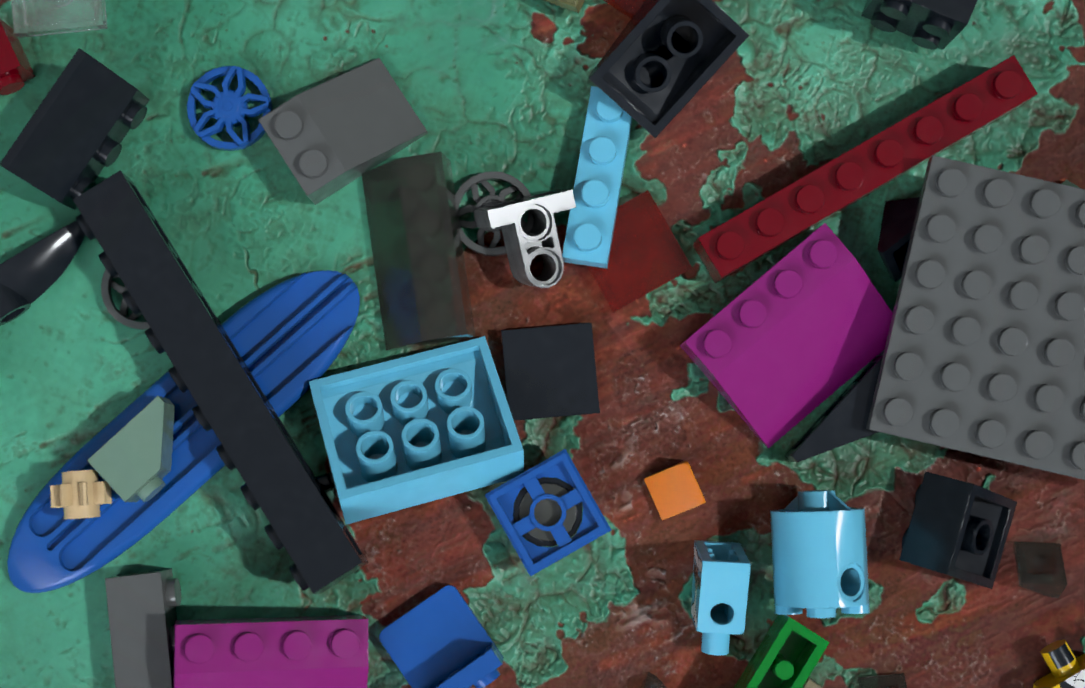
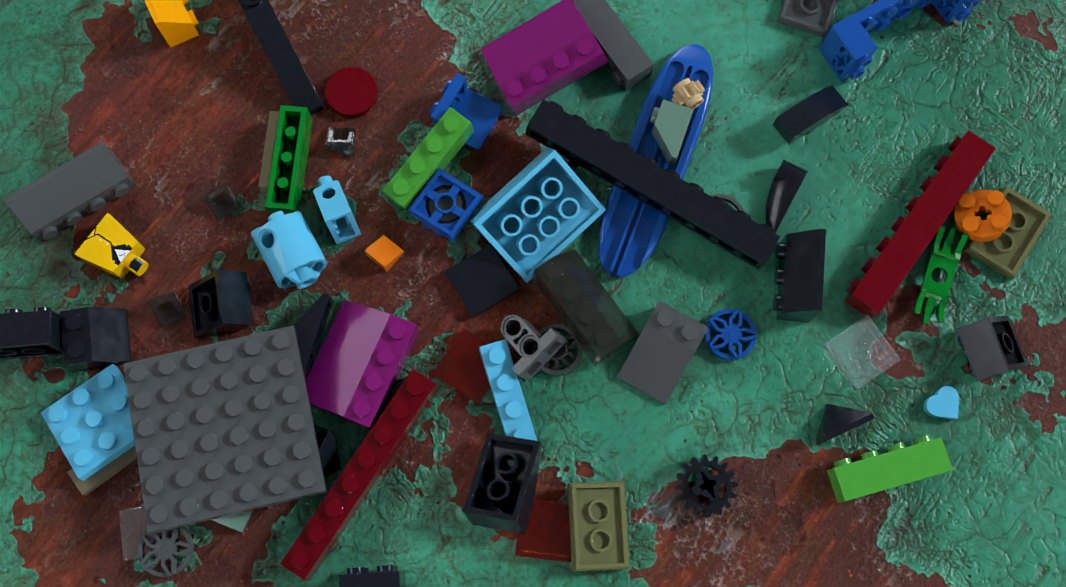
camera: 150 degrees right, 10 degrees down
none -> bright green brick [382,107,474,214]

